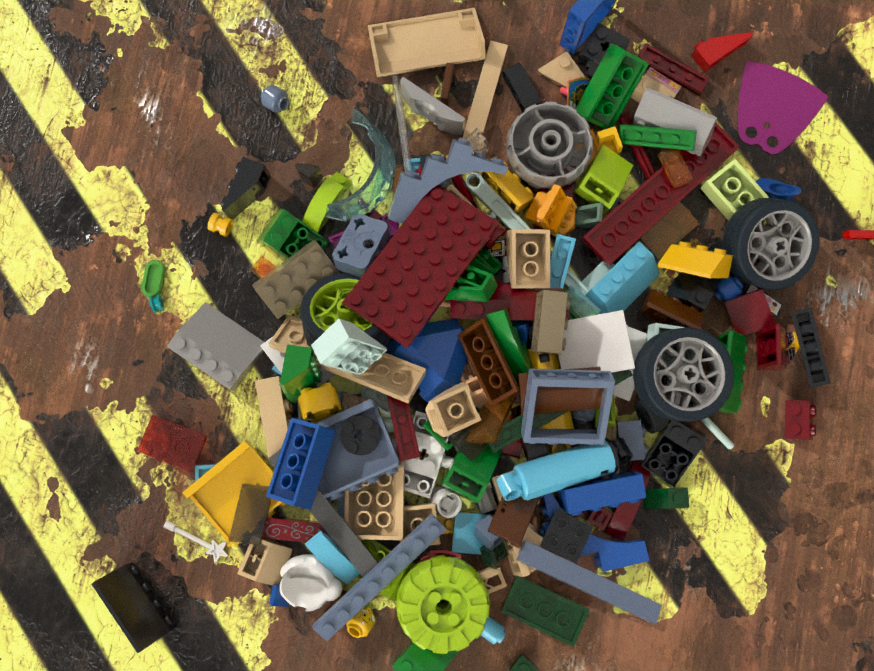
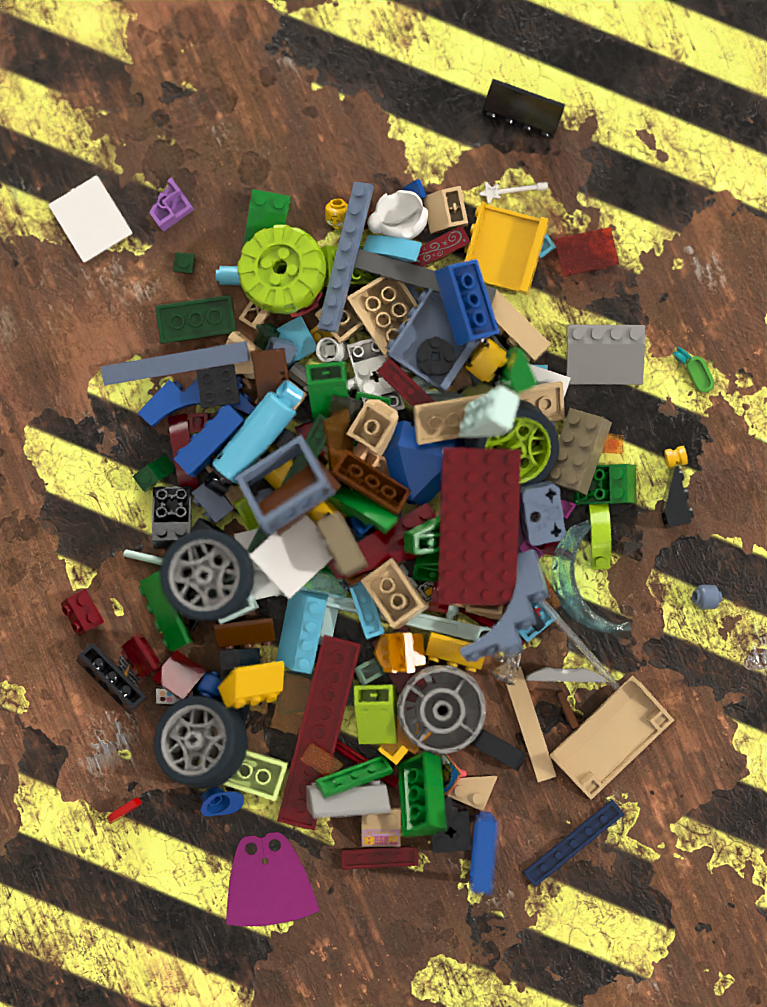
camera: 150 degrees right, 5 degrees up
clear smoke piece [229,483,272,546] -> none
red slope [691,32,753,73] -> none

